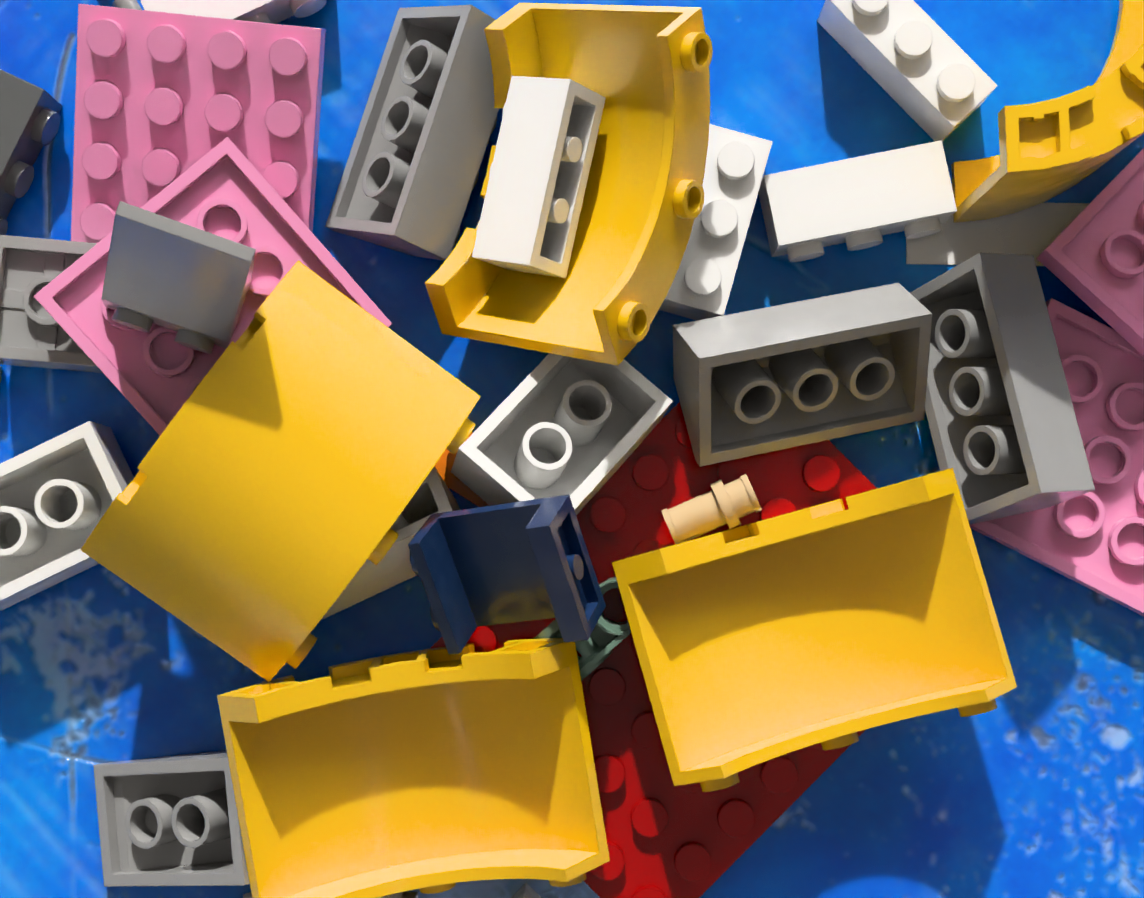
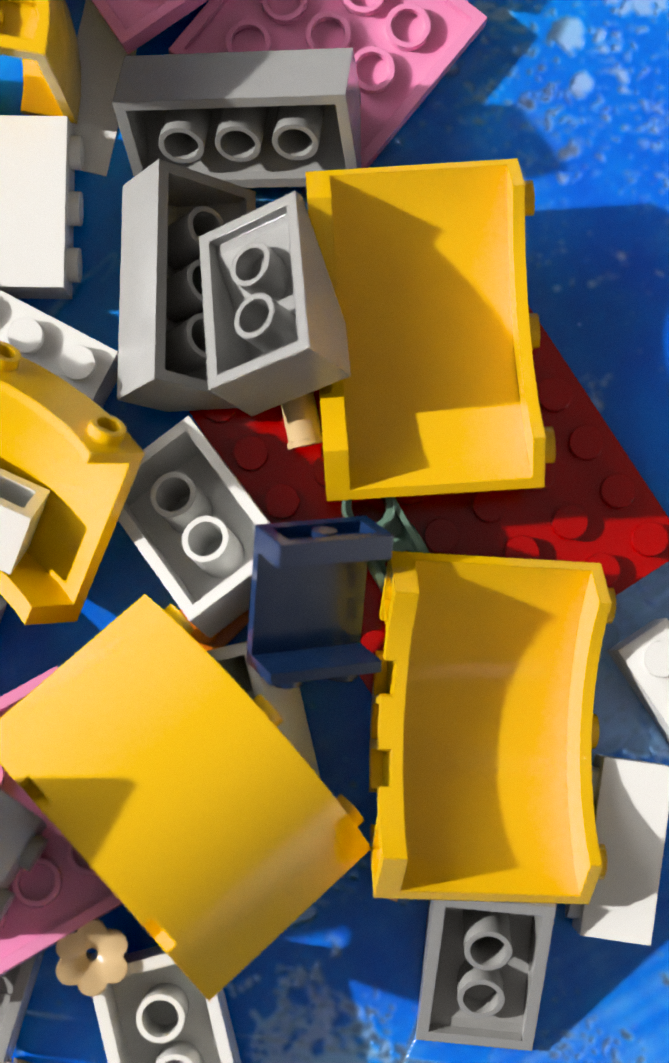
camera: 85 degrees left, 0 degrees up
none -> tan plant [56,919,128,997]
none -> light grey slope [199,191,351,416]

